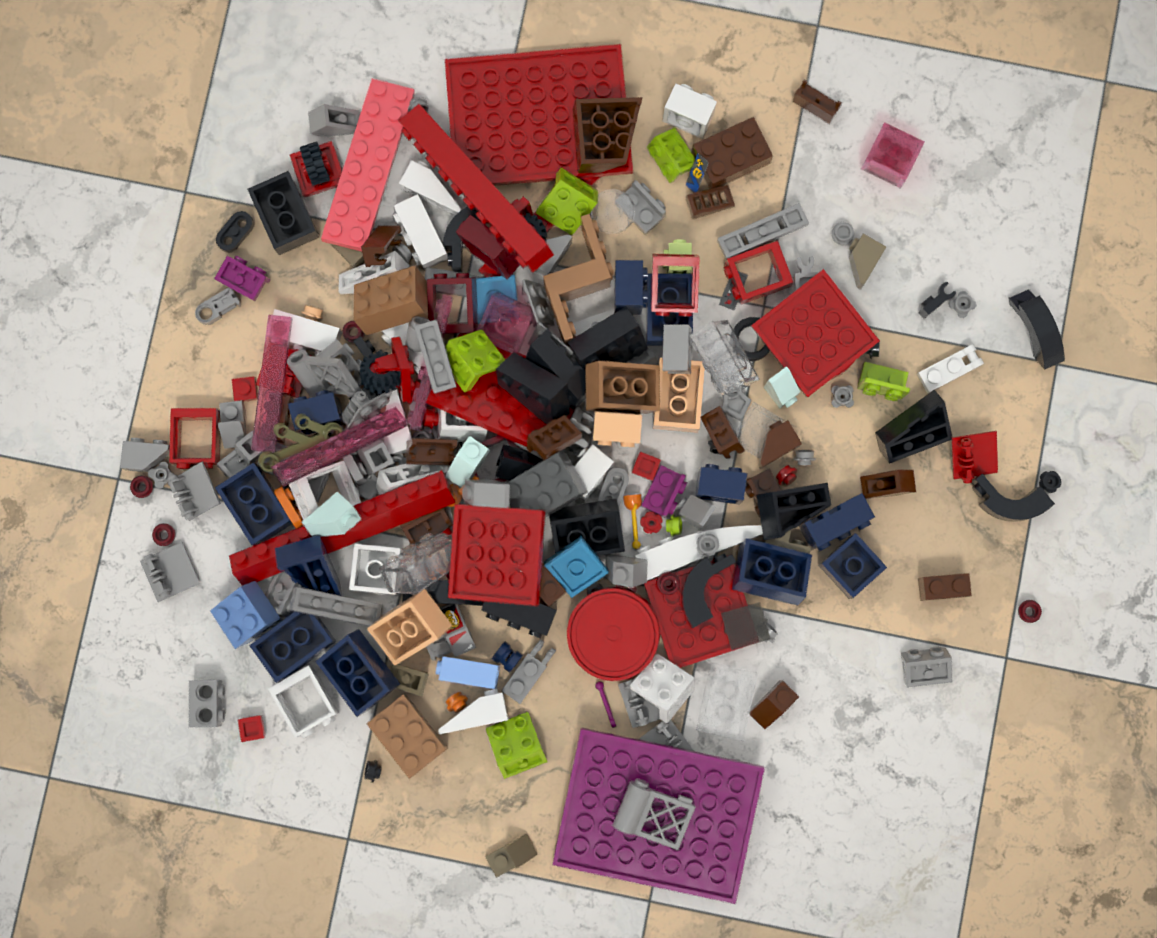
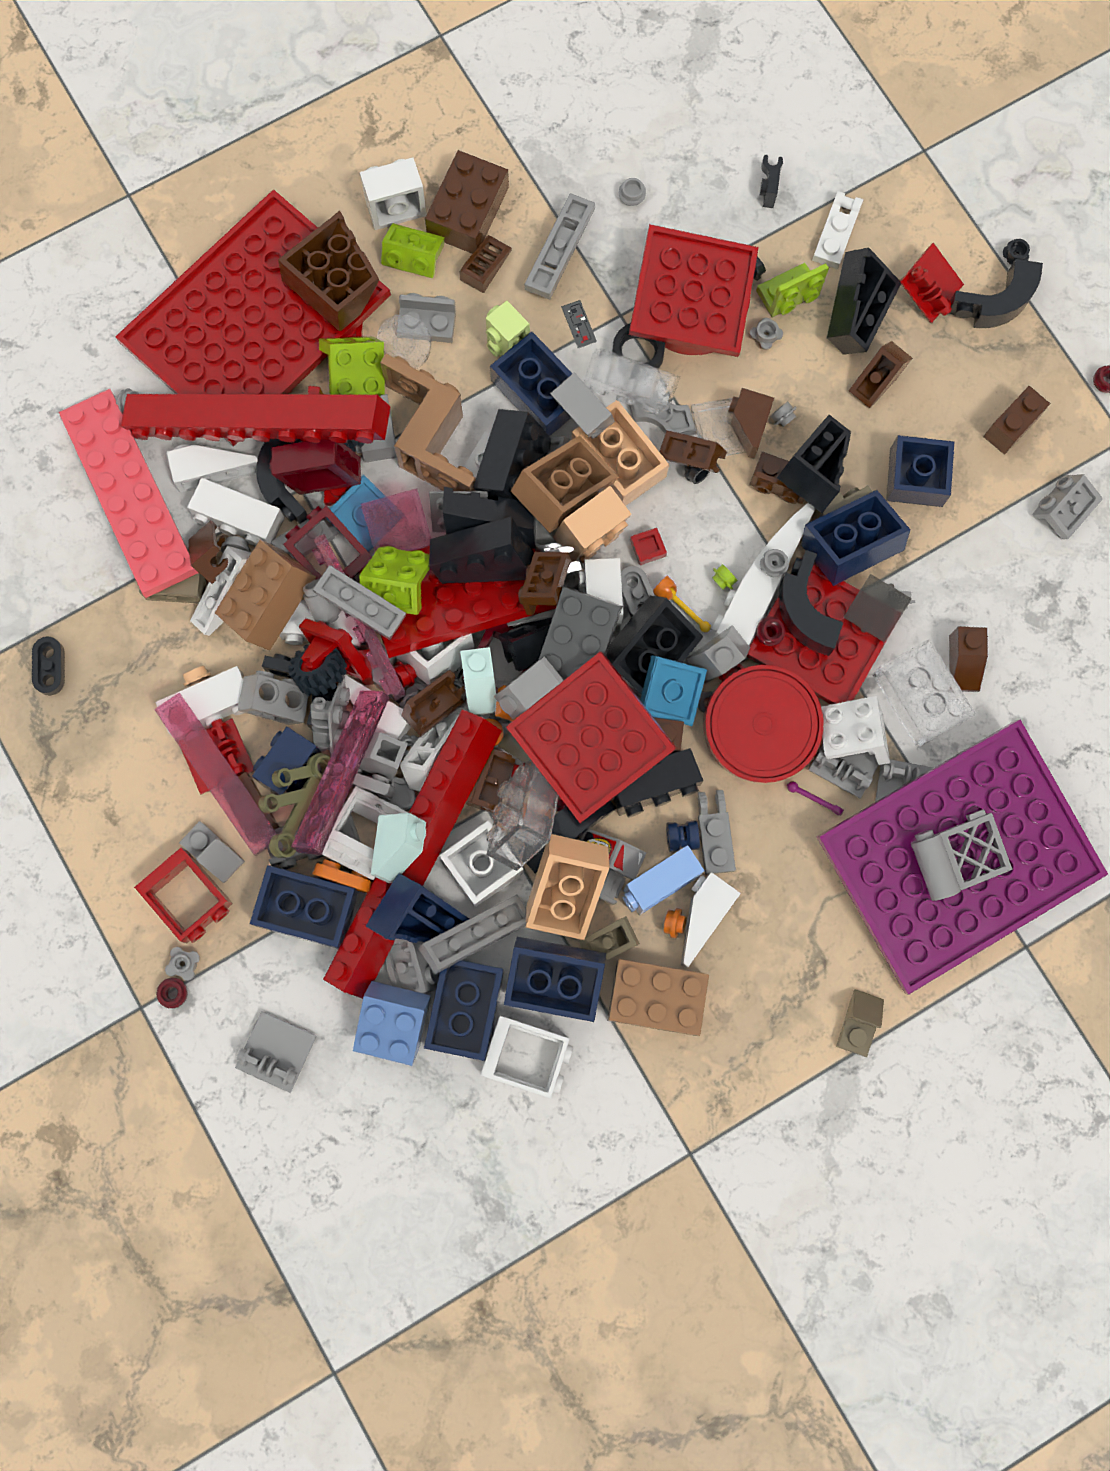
camera: 45 degrees left, 5 degrees down
light grey slope [120,438,170,472] -> none
dark red plate [152,523,176,546] -> none
light grey hinge [168,462,220,521] -> none
light grey brick [189,680,225,728] -> none
light grey piece [195,288,241,325] -> none
magenta bracket [214,255,270,301] -> none
light grey slope [217,430,268,479] -> none
red plate [232,376,258,402] -> none
red plate [238,715,266,742] -> none
black brick [247,171,320,255] -> none
light grey piece [287,350,362,397] -> none
red plate [289,141,342,198] -> none
light grey slope [308,104,360,137] -> none
dark red plate [342,321,365,343] -> none
black plate [364,760,382,783] -> none
lime bracket [486,712,547,779] -> none
light grey hinge [522,279,555,327] -> none
dark blue brick [615,260,648,315] -> none
red plate [640,511,663,534] -> none
magenta bracket [641,465,688,518] -> none
window [651,253,700,316] -> none
light grey slope [677,494,716,530] -> none
sticker [686,153,709,193] -> none
dark blue brick [695,464,747,505] -> none
red window [723,241,794,305] -> none
light aqua slope [764,367,800,408] -> none
red plate [776,465,797,486] -> none
reddish brown hinge [792,79,842,124] -> none
light grey plate [794,256,818,291] -> none
dark blue wedge [799,493,875,552] -> none
dark tan slope [848,233,886,290] -> none
clear pink brick [861,122,925,188] -> none
light grey plate [949,291,976,318] -> none
black arch [1009,289,1065,370] -> none

